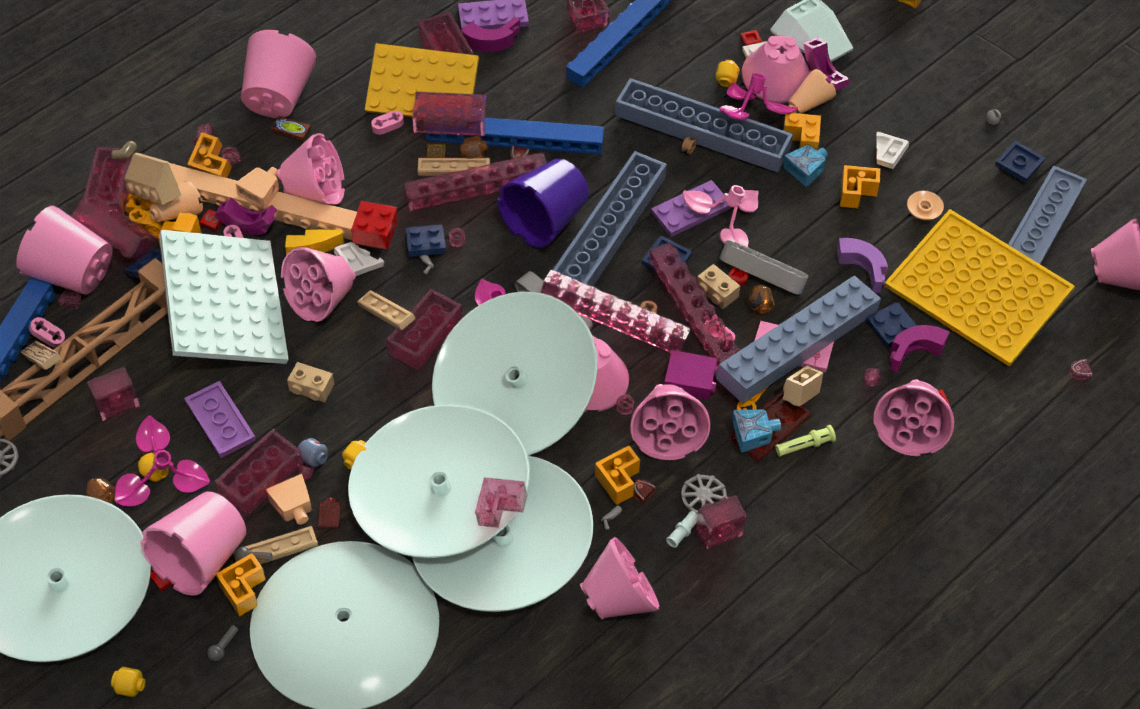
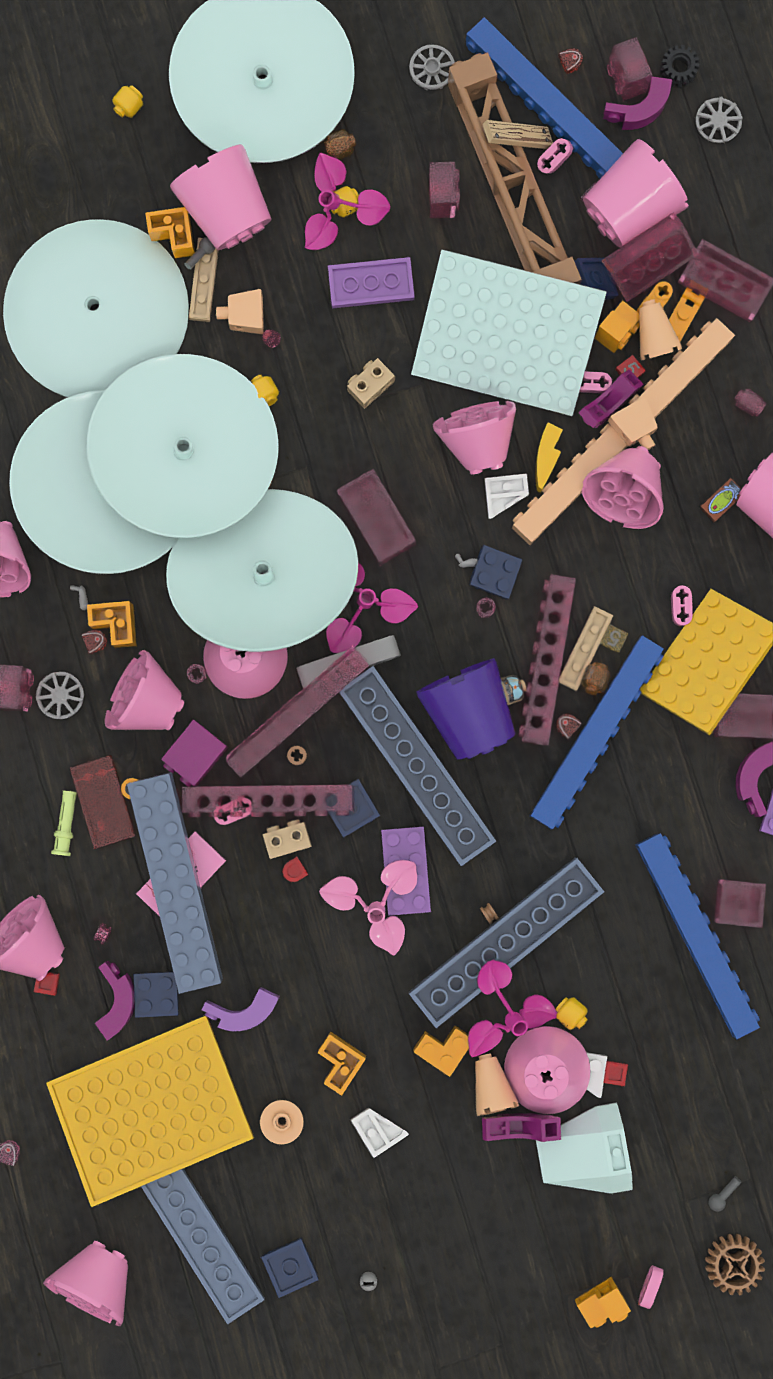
camera: 120 degrees right, 30 degrees up
dark tan arm [112,141,137,160] -> none
tan slope [125,153,181,205] -> none
light orange brick [188,132,232,178] -> none
dark grey bar [207,625,239,661] -> none
clear pink brick [215,429,303,516] -> none
clear pink tile [221,147,241,164] -> none
sand blue head [298,438,327,467] -> none
clear red bracket [318,498,342,528] -> none
red brick [351,201,398,250] -> none
tan tile [357,290,416,330] -> none
clear pink brick [413,92,487,136] -> none
clear pink brick [475,477,527,528] -> none
light aqua pin [666,511,700,548] -> none
light grey beam [720,240,808,294] -> none
dark azure torso [732,410,781,452] -> none
clear orange head [748,285,775,314] -> none
dark azure torso [783,145,828,187] -> none
tan brick [783,366,823,407] -> none

